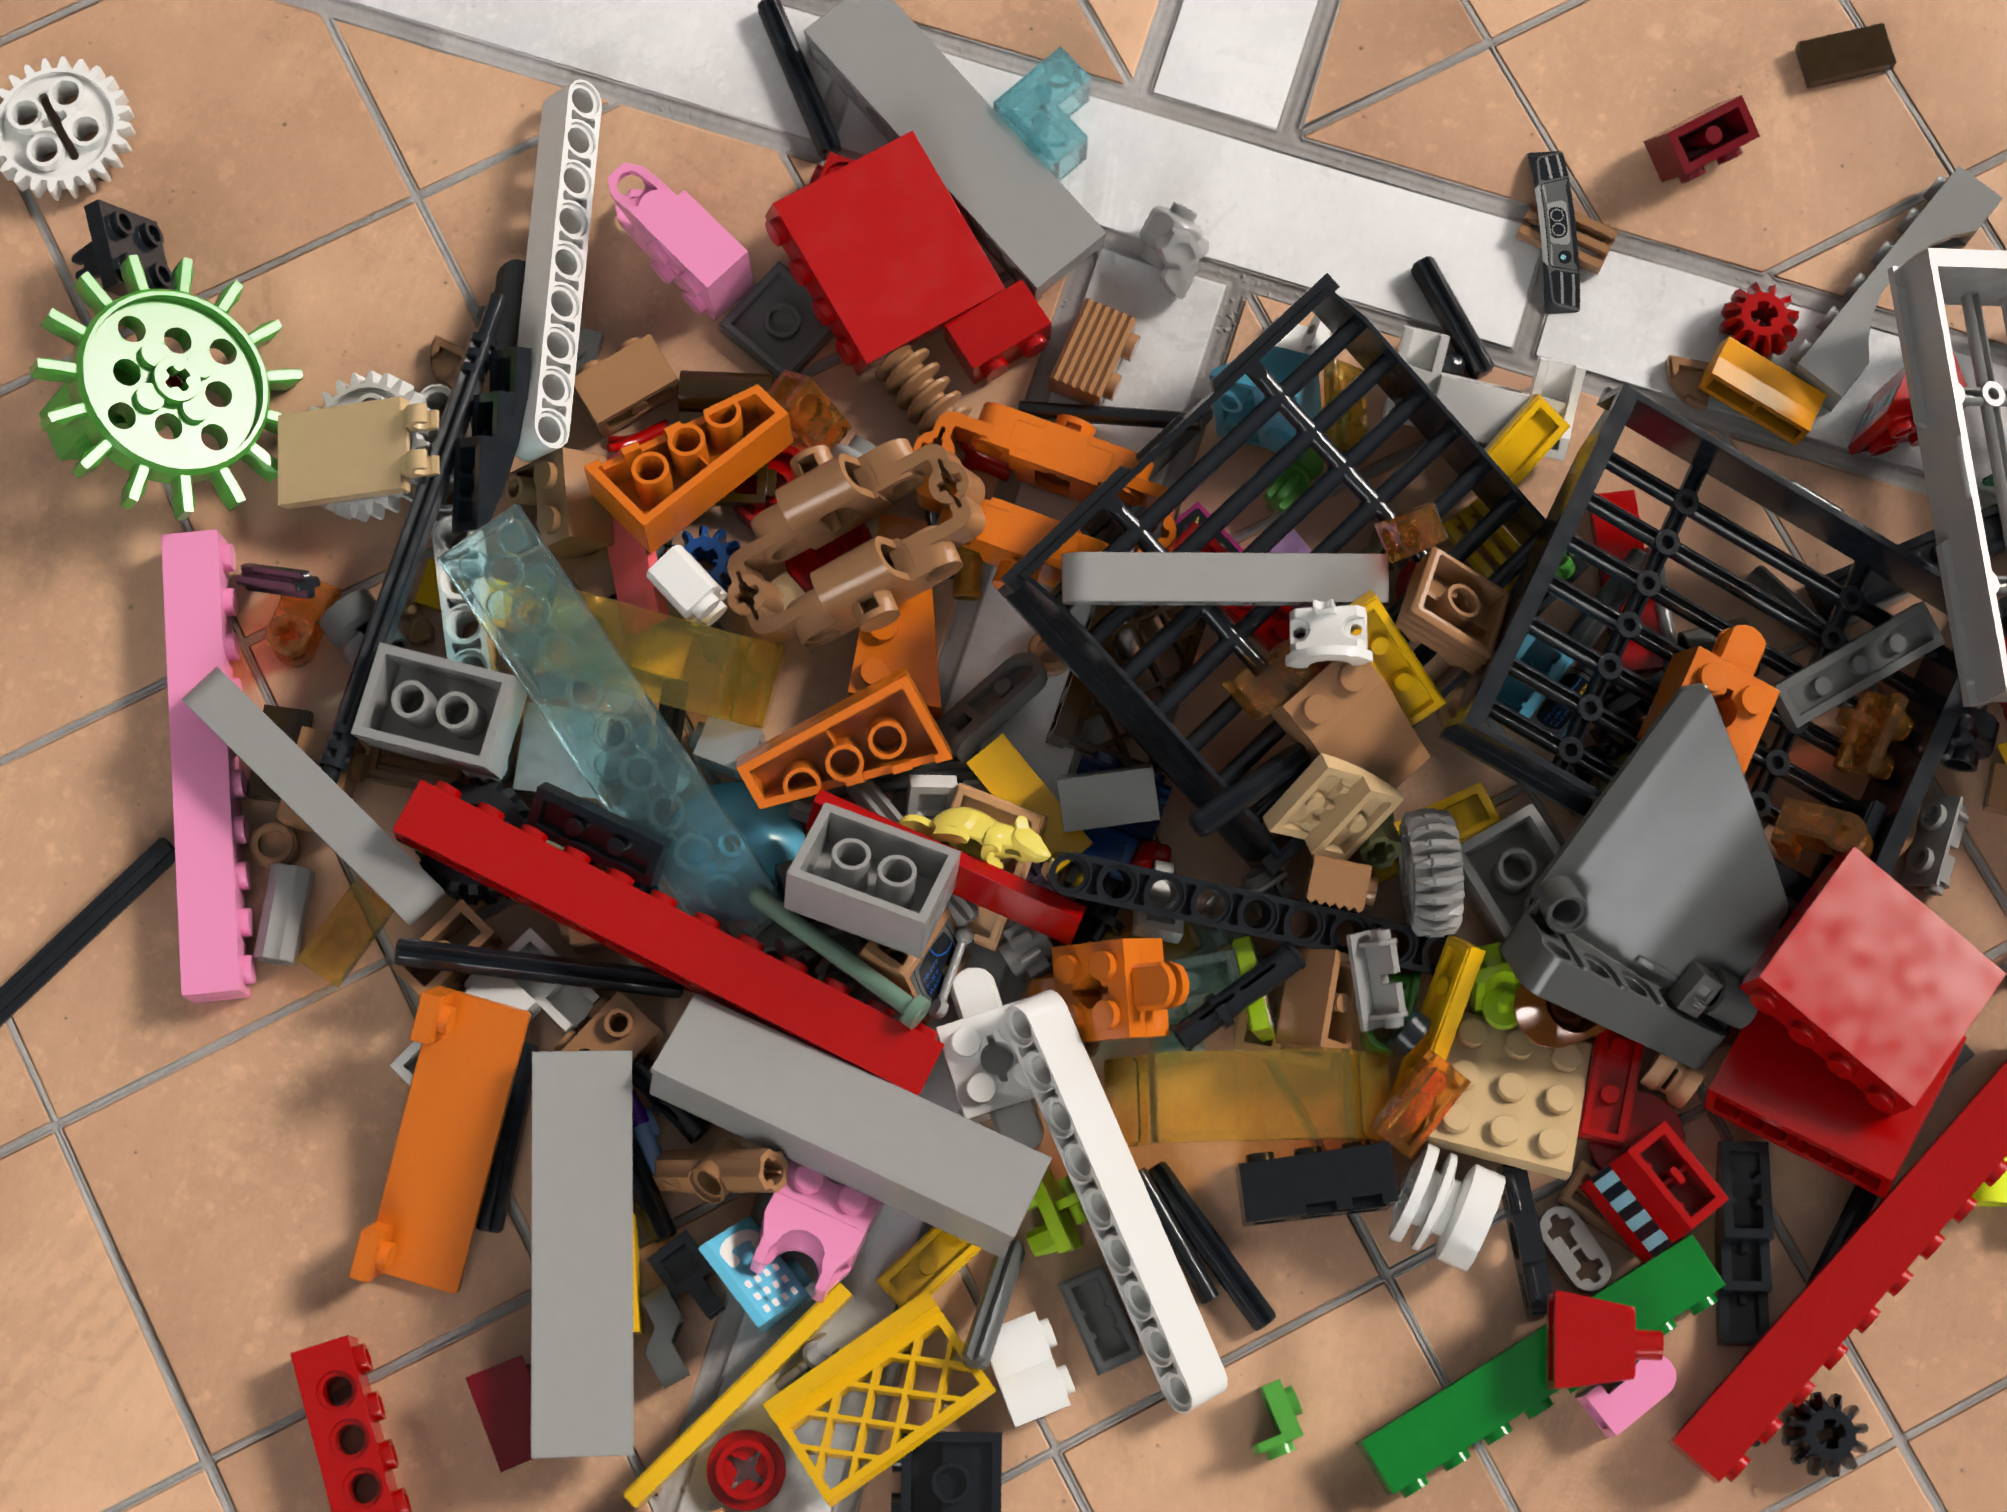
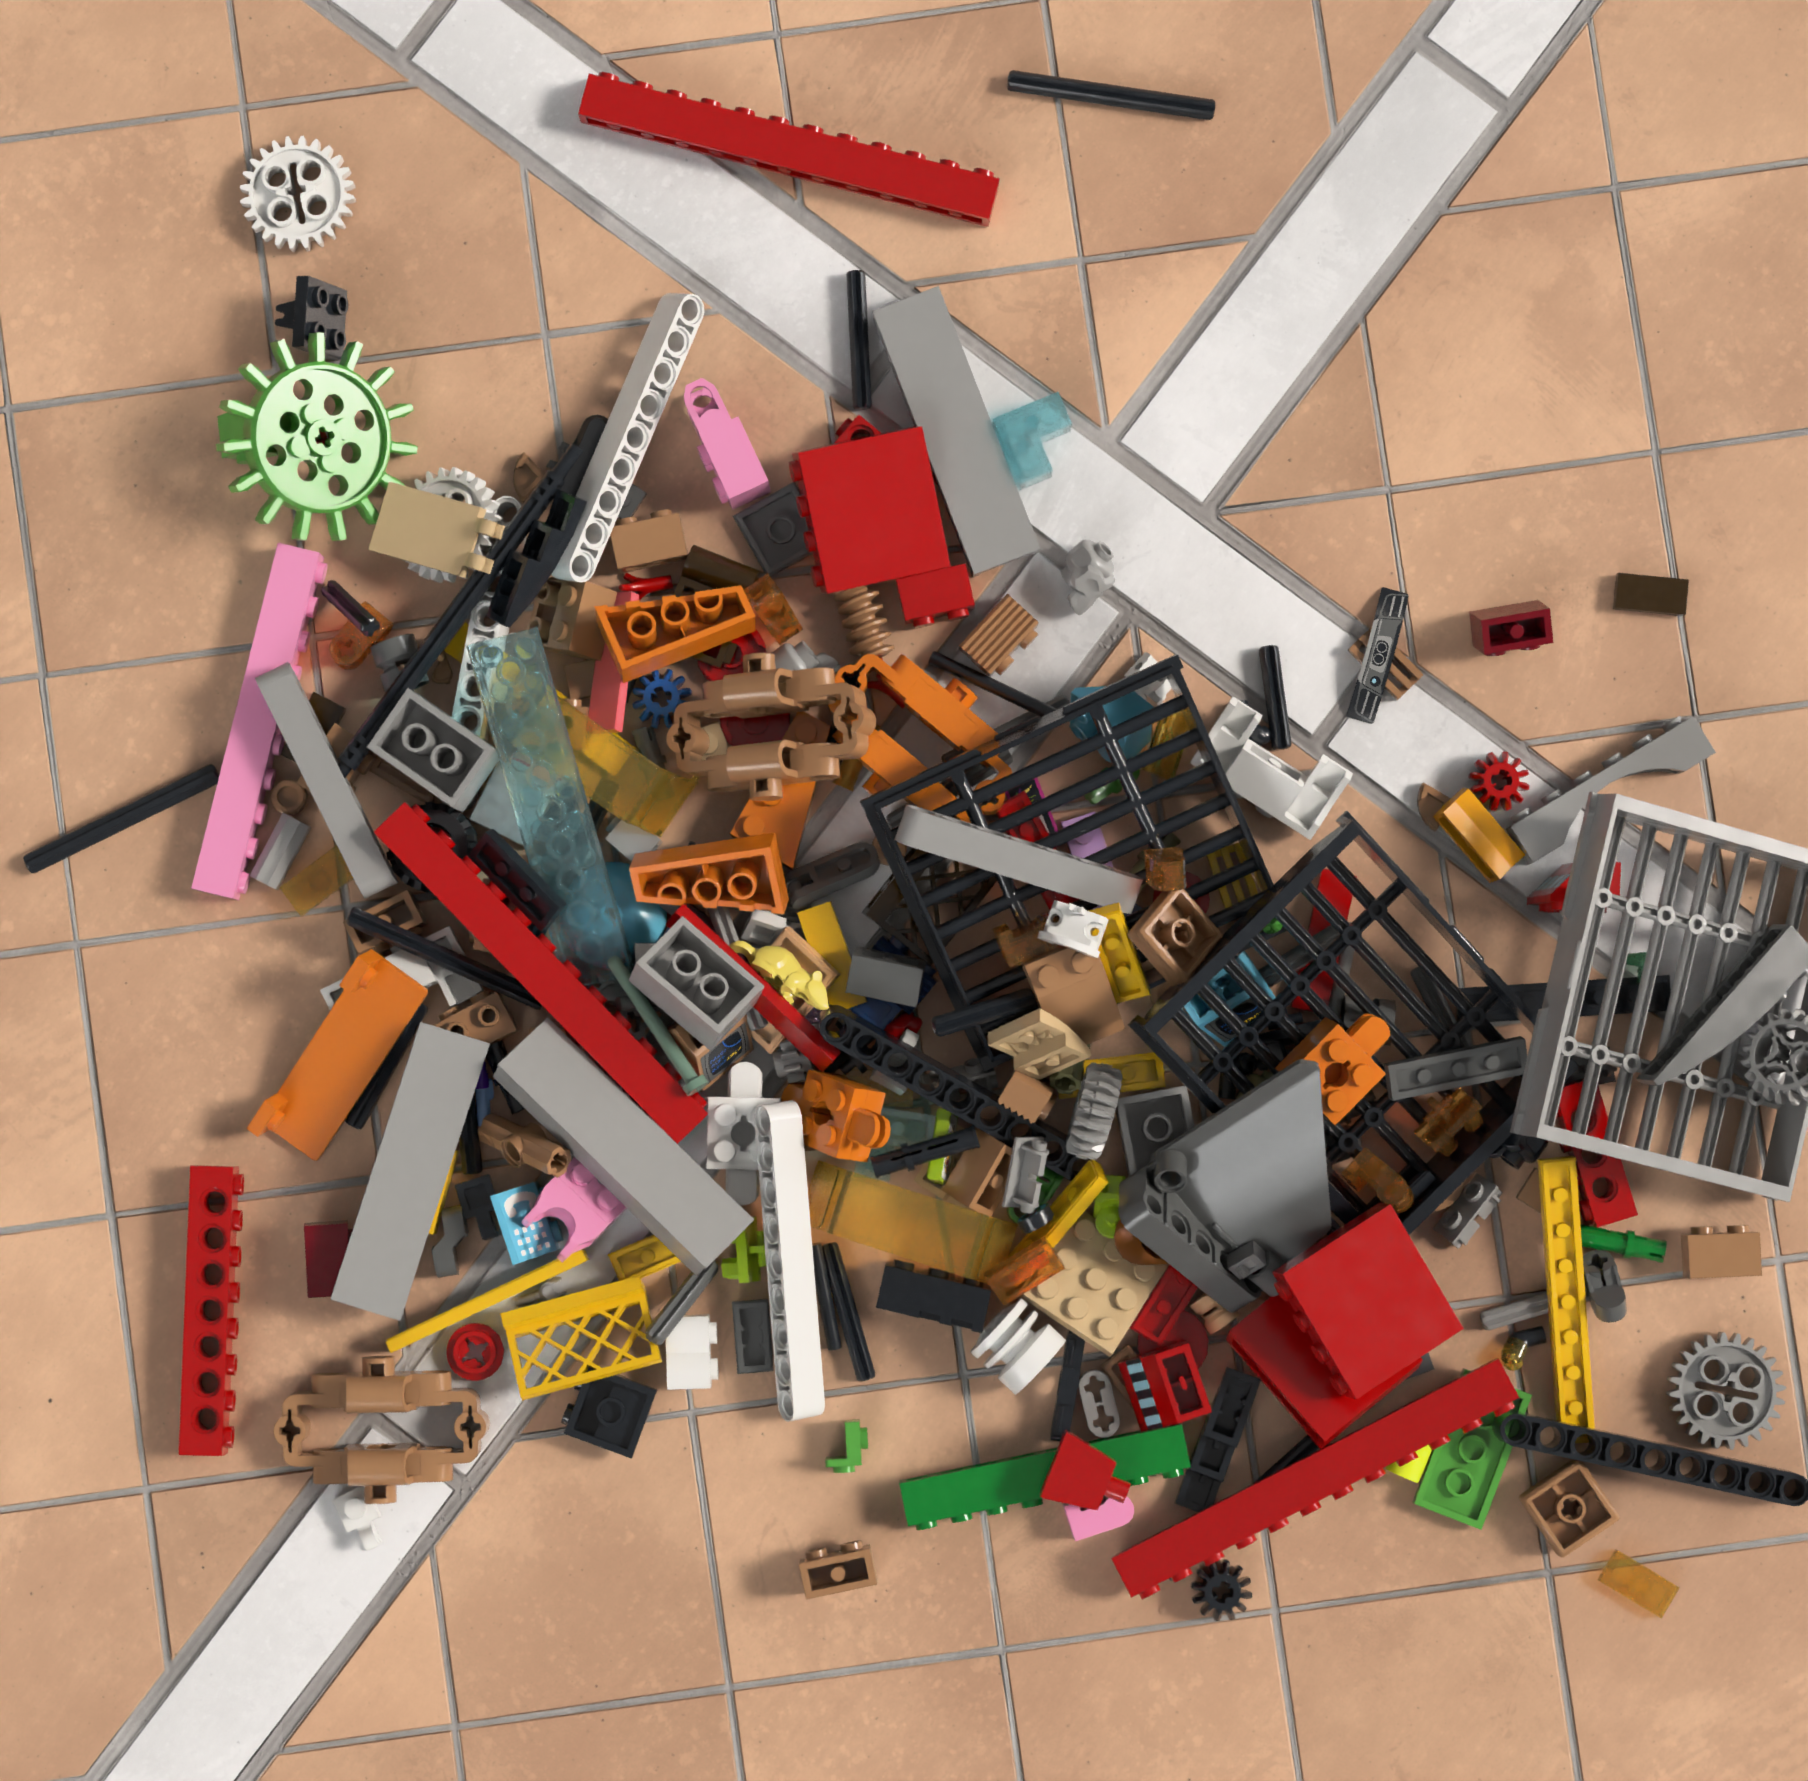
camera: 20 degrees right, 10 degrees up
white brick [646,545,728,627] -> none
light grey hinge [929,926,974,1020] -> none
yellow tile [1484,394,1571,486] -> none

